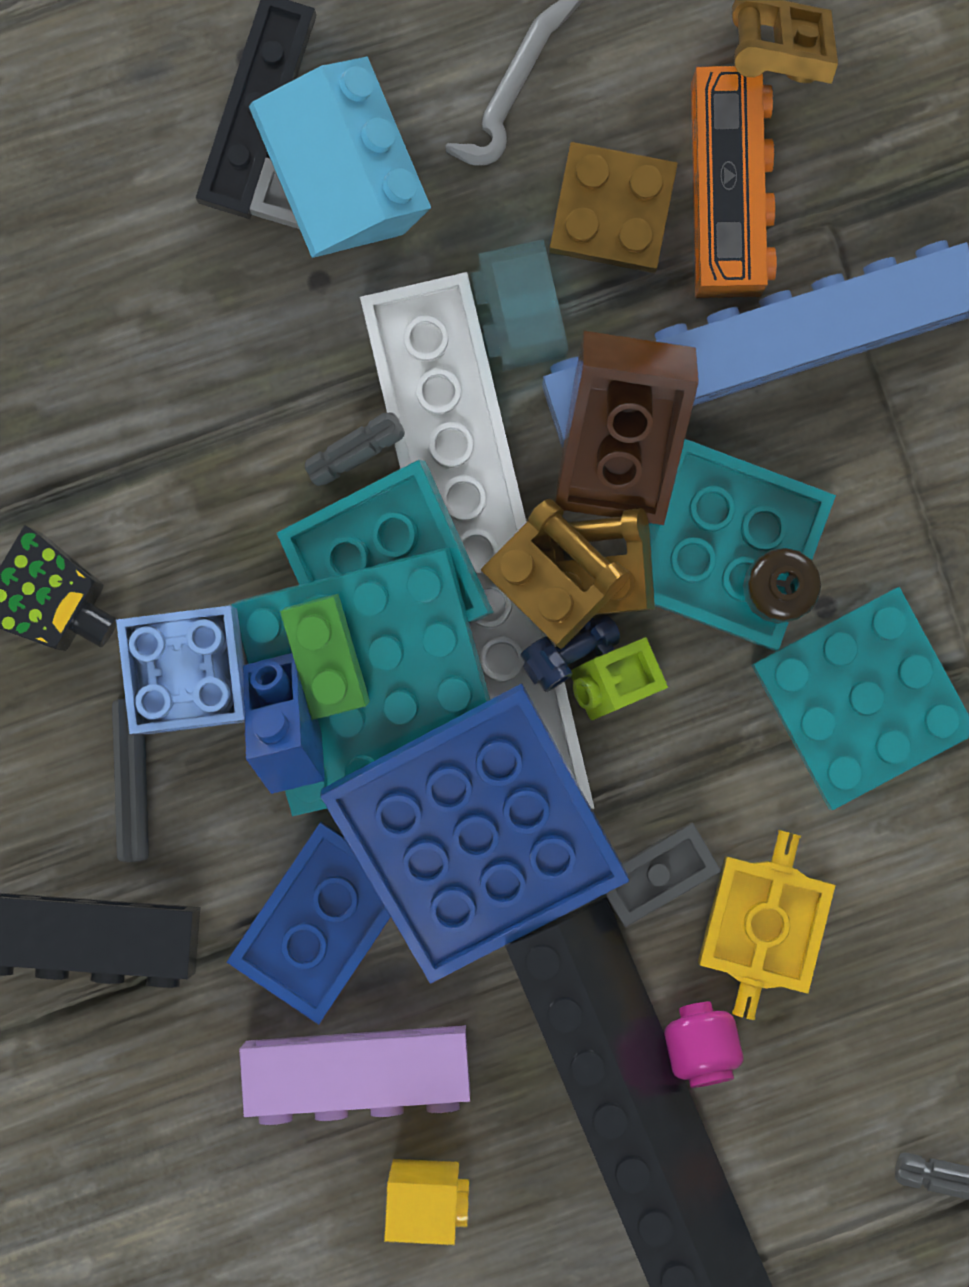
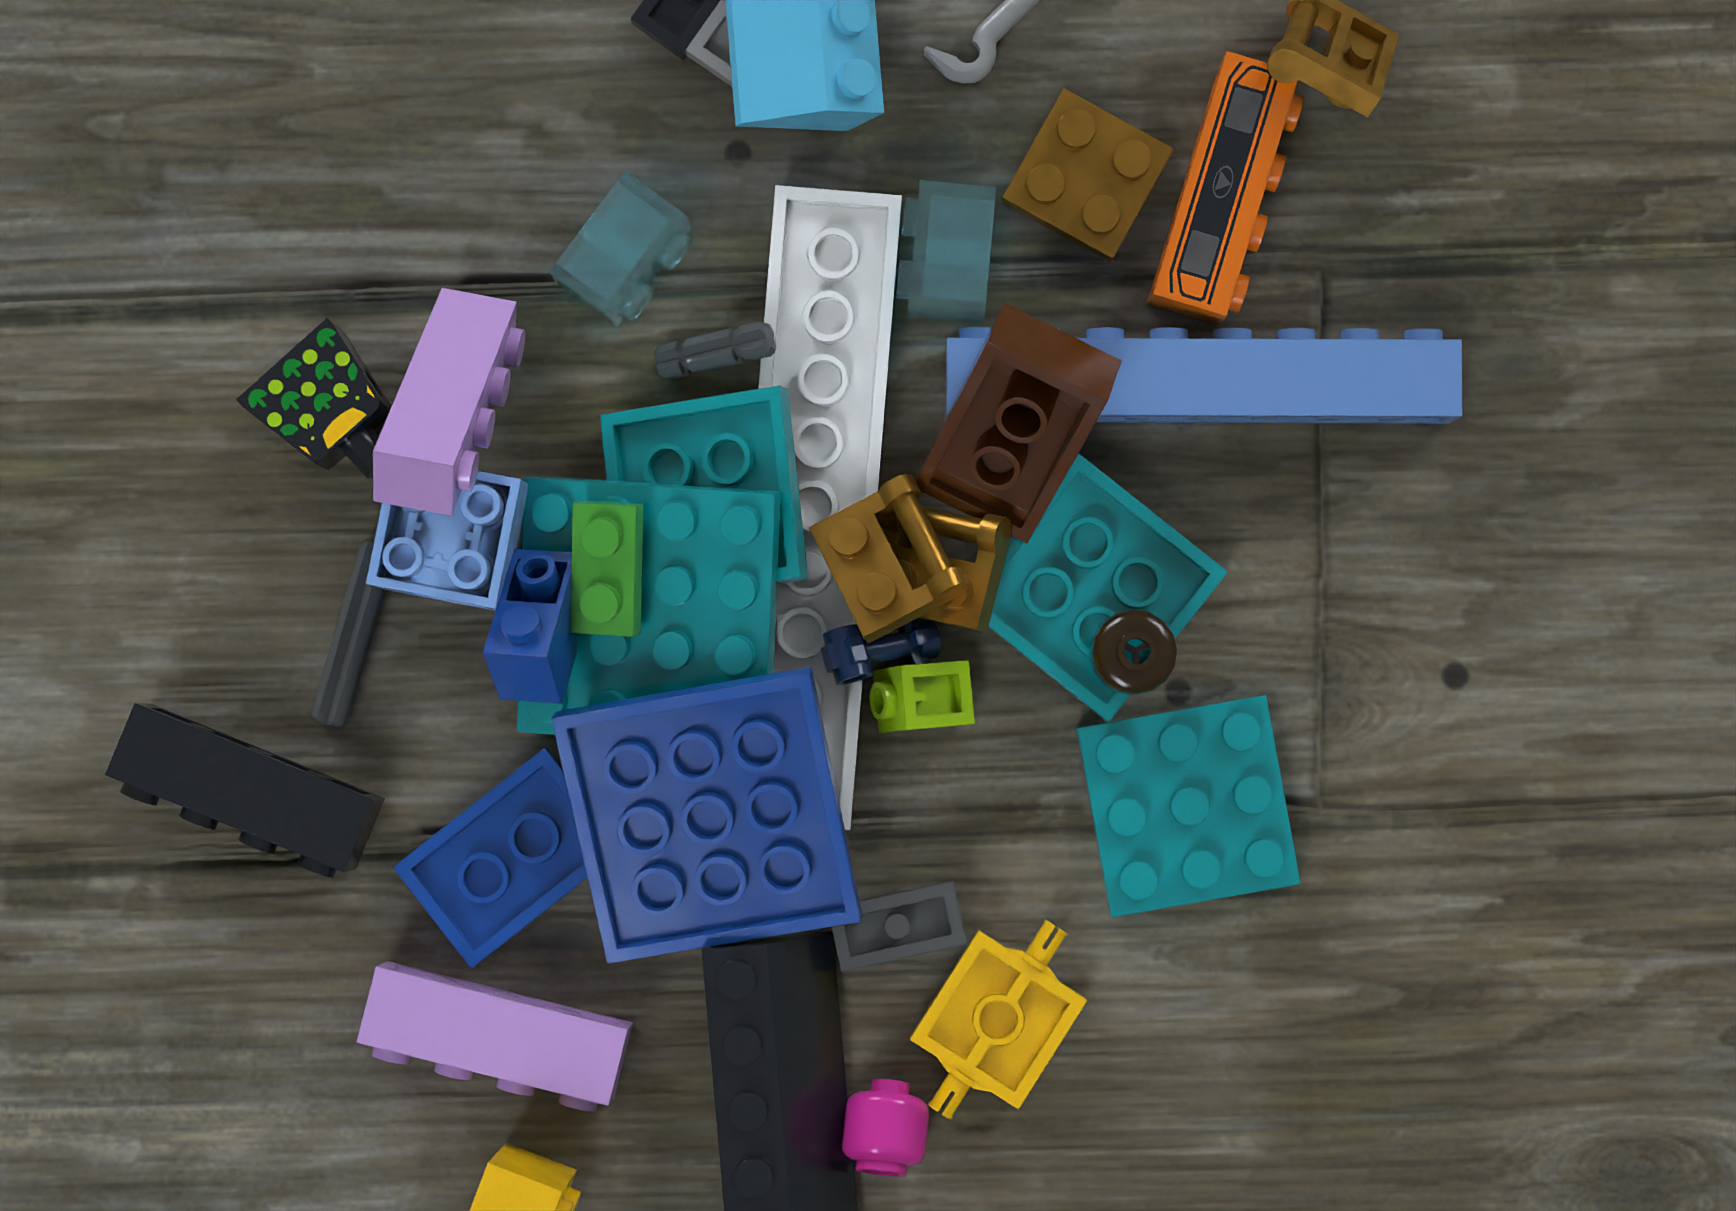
camera: 20 degrees right, 0 degrees up
none -> lavender brick [373,288,525,516]
none -> clear light blue brick [549,170,692,328]

